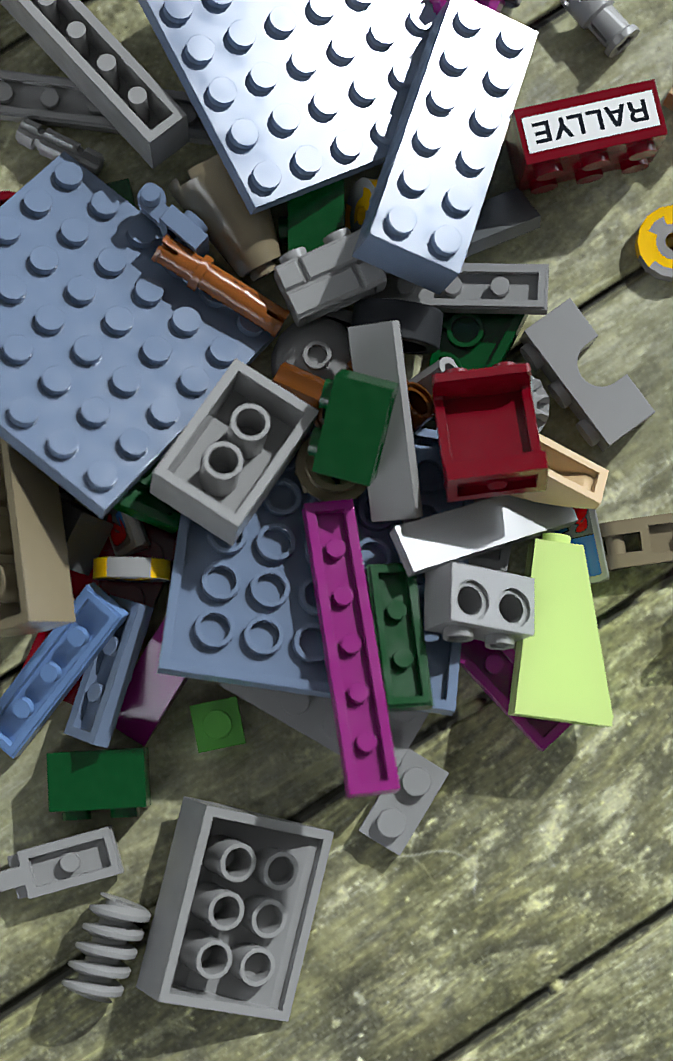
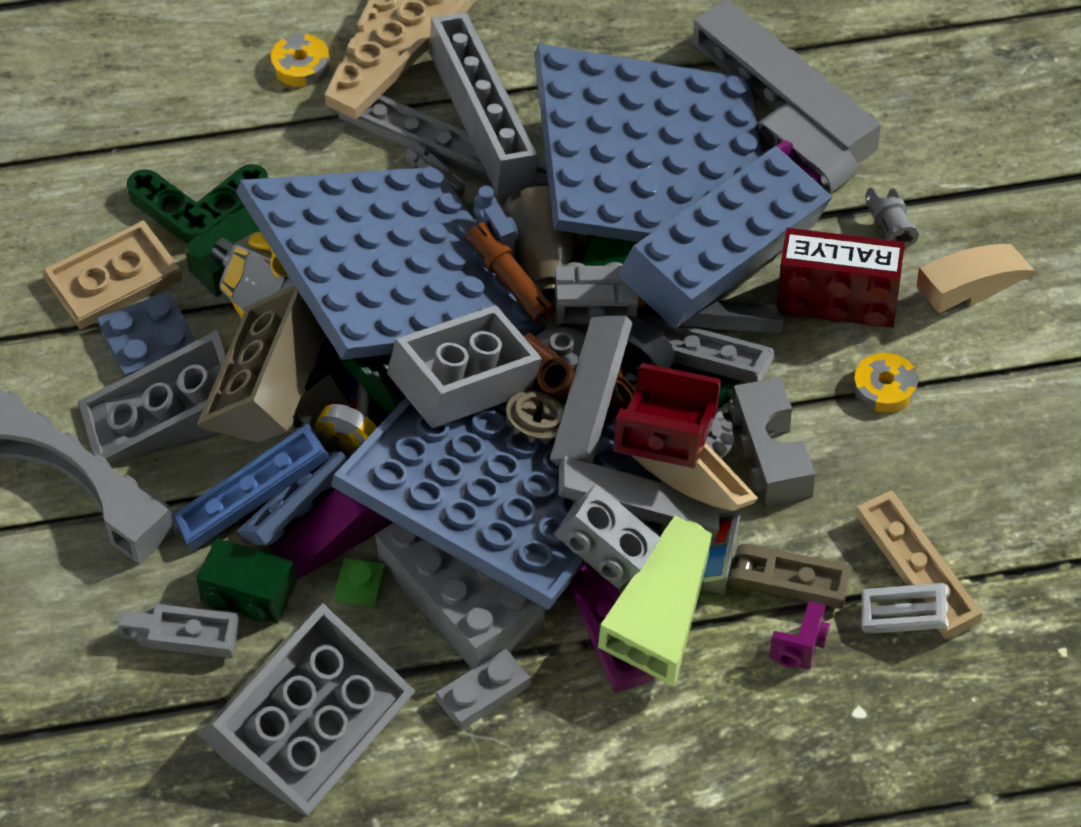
camera: 25 degrees right, 30 degrees down
light grey piece [61,892,152,1003] -> none
magenta plate [302,499,400,799] -> none
dark green brick [308,369,400,487] -> none
dark green tile [364,563,434,713] -> none

